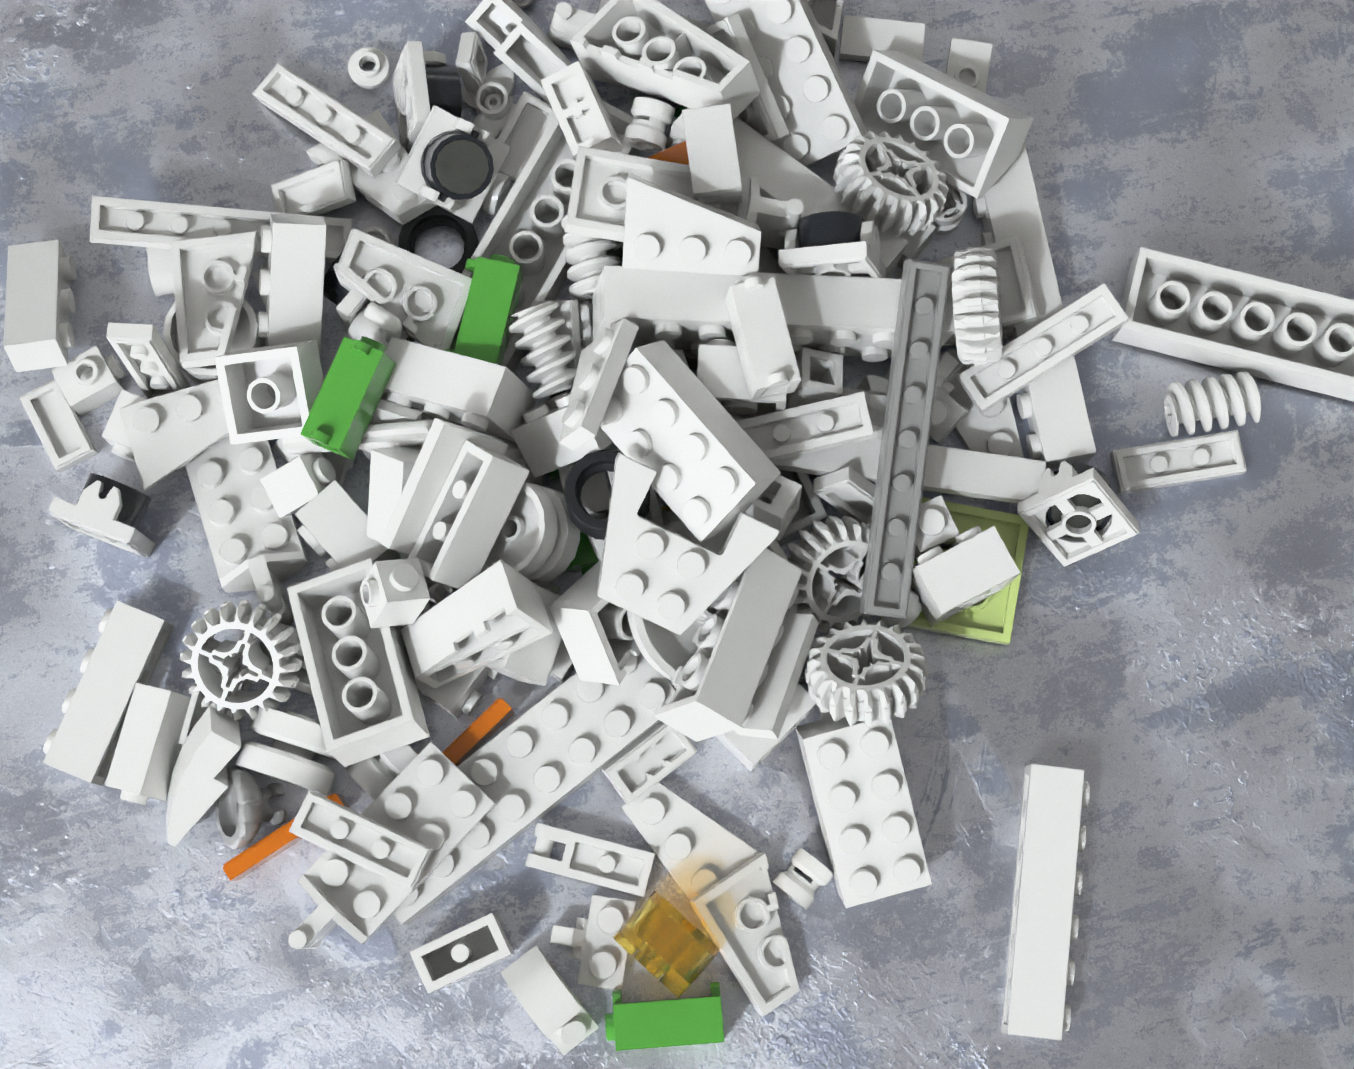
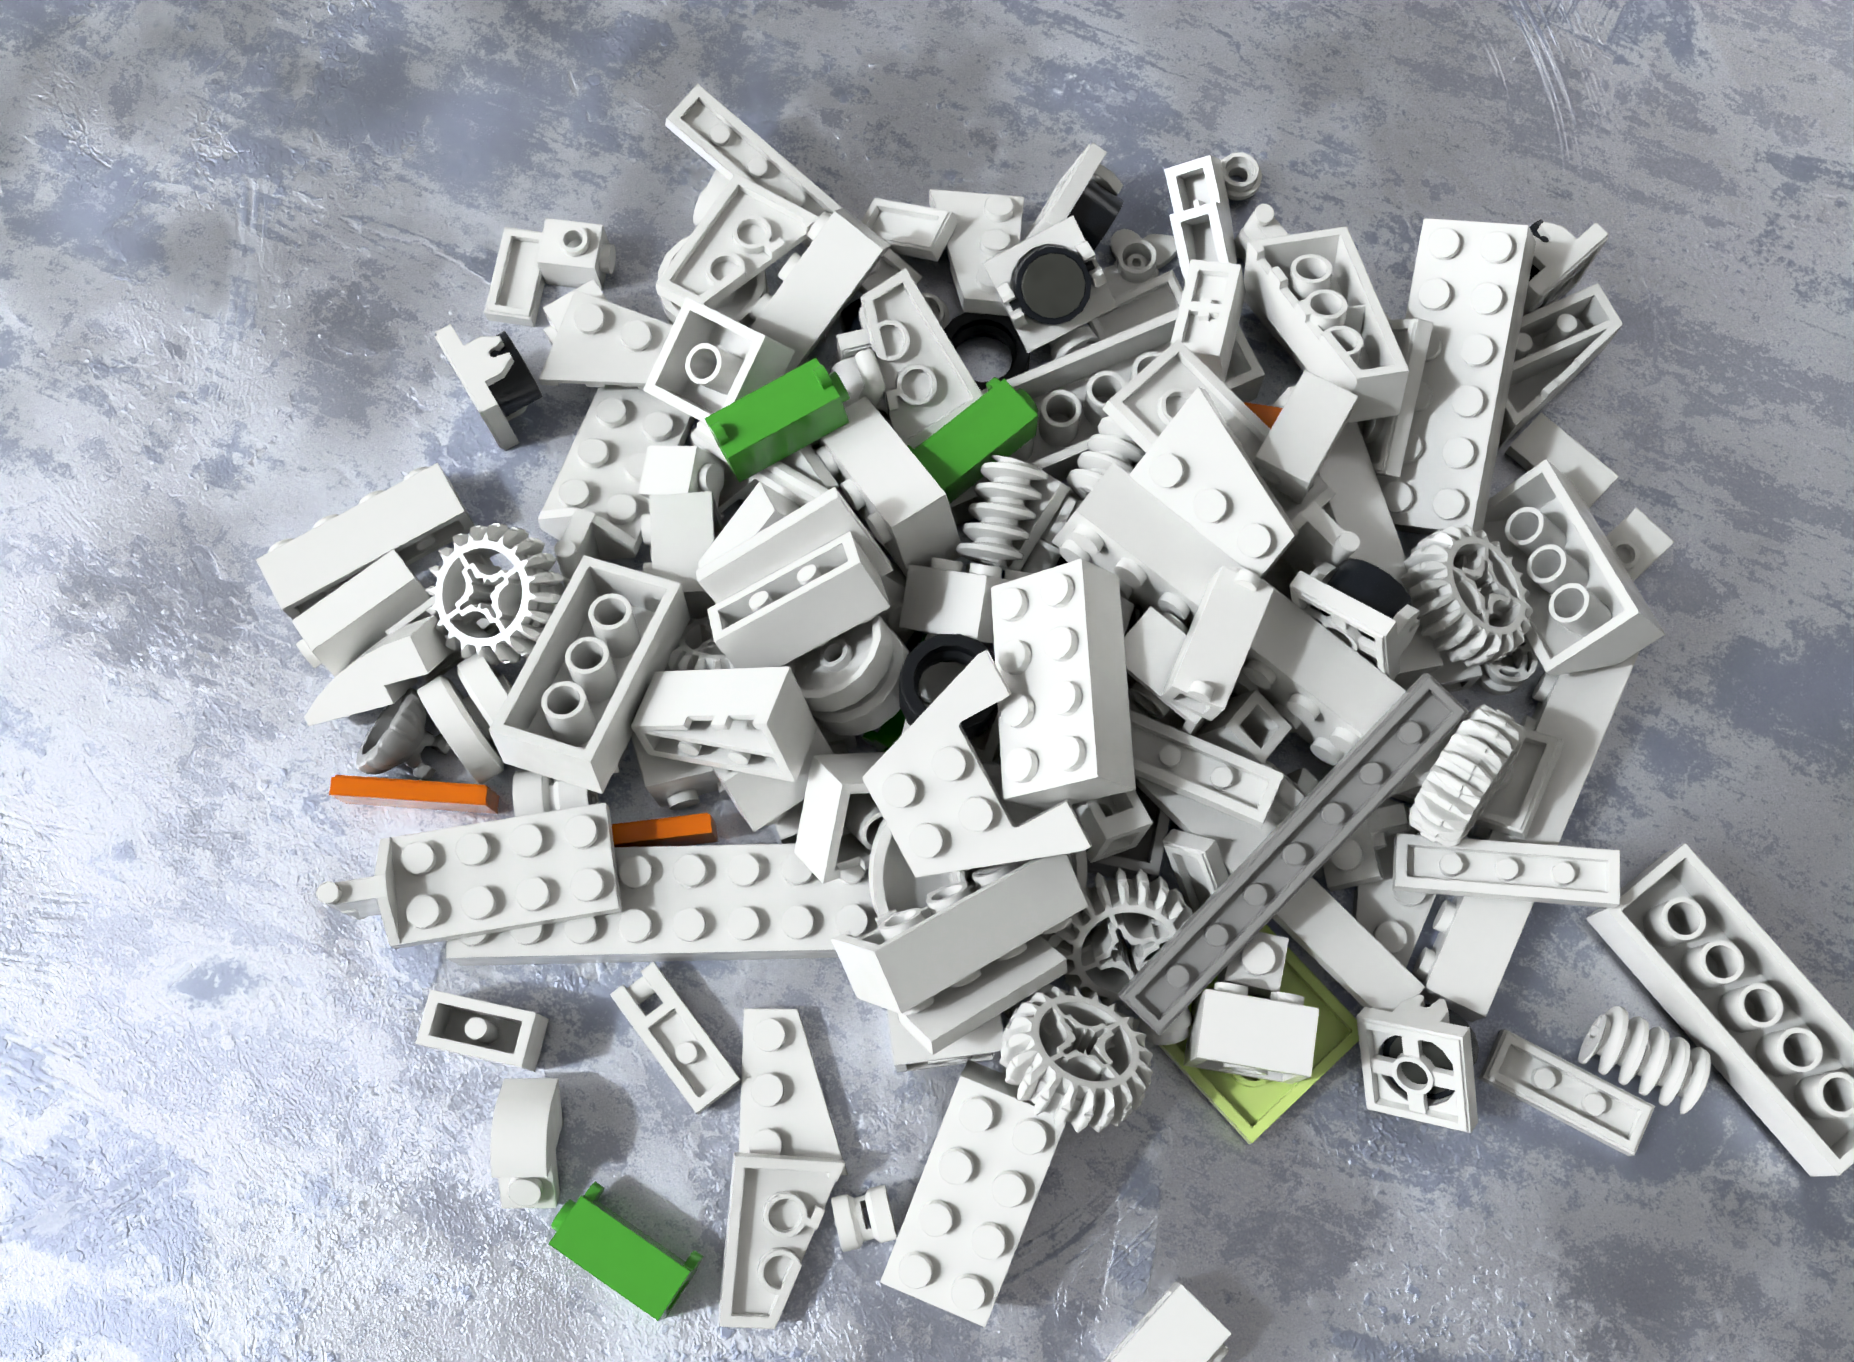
camera: 40 degrees right, 5 degrees down
white brick [3,239,76,372] -> none
white tile [106,323,191,399] -> none
white tile [252,62,401,178] -> none
white tile [289,790,434,891] -> none
white plate [348,47,390,89] -> none
white brick [360,558,430,628] -> none
white tile [456,32,488,93] -> none
white hinge [550,895,636,991] -> none
white wing [559,318,639,451] -> none
white plate [601,721,698,805] -> none
clear yellow brick [612,891,720,998] -> none
white wheel [623,97,675,153] -> none

